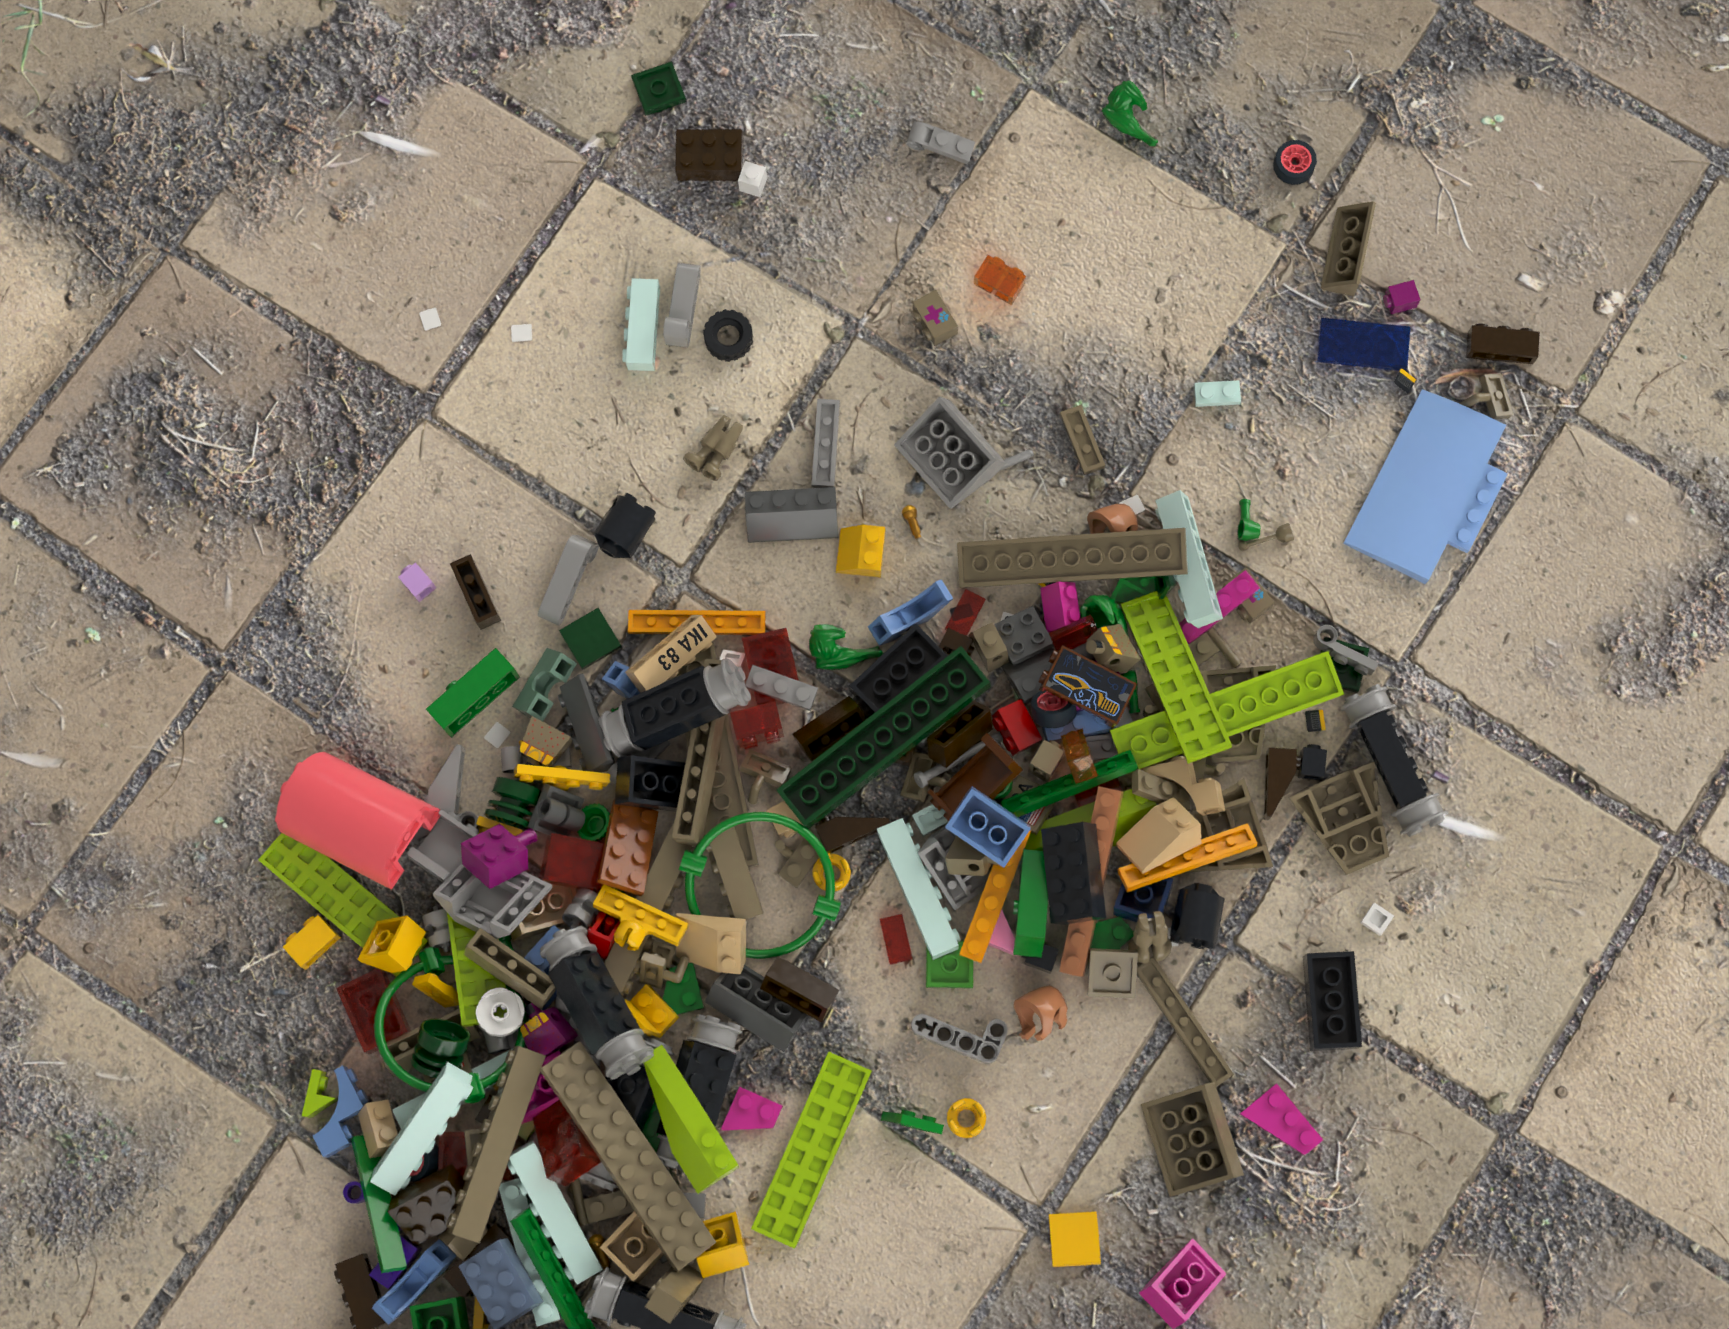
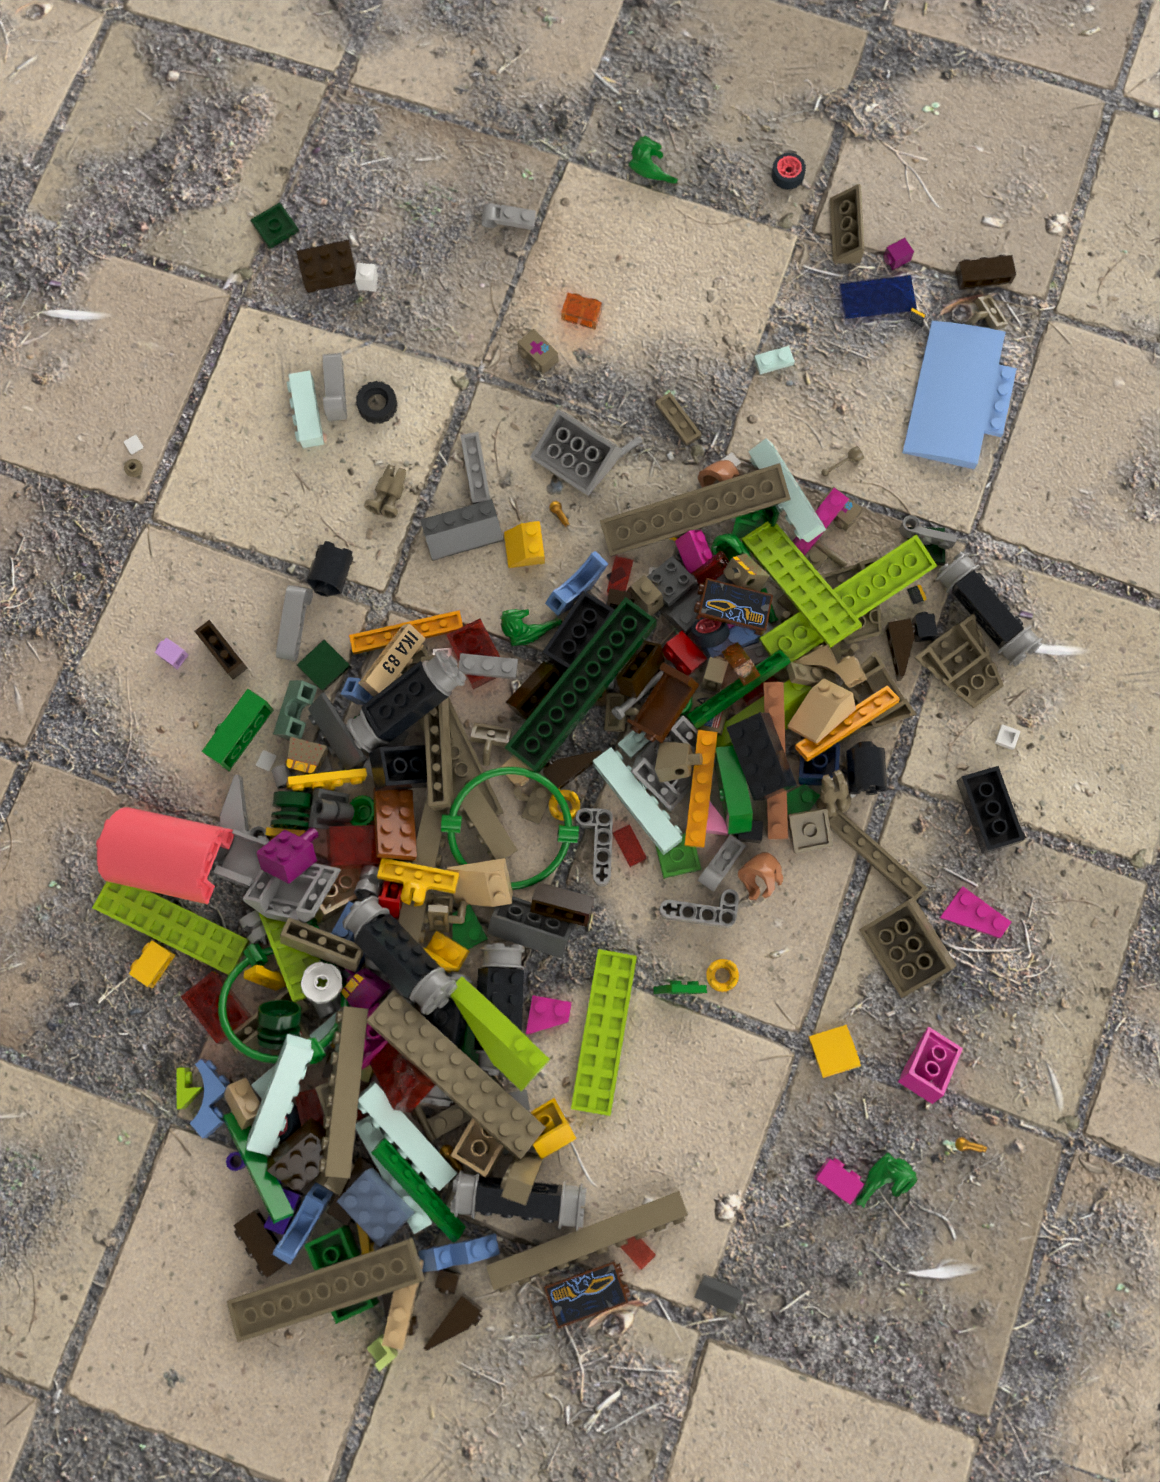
camera: 15 degrees left, 0 degrees up
yellow slope [357,915,426,973] -> none
white sticker [511,324,532,342] -> none
clear red brick [730,701,784,750] -> none
medium blue slope [945,786,1031,868] -> none
green bar [1237,499,1261,541] -> none
none -> dark tan plate [124,459,143,477]
none -> light grey beam [576,808,613,887]
none -> light grey plate [697,834,746,892]

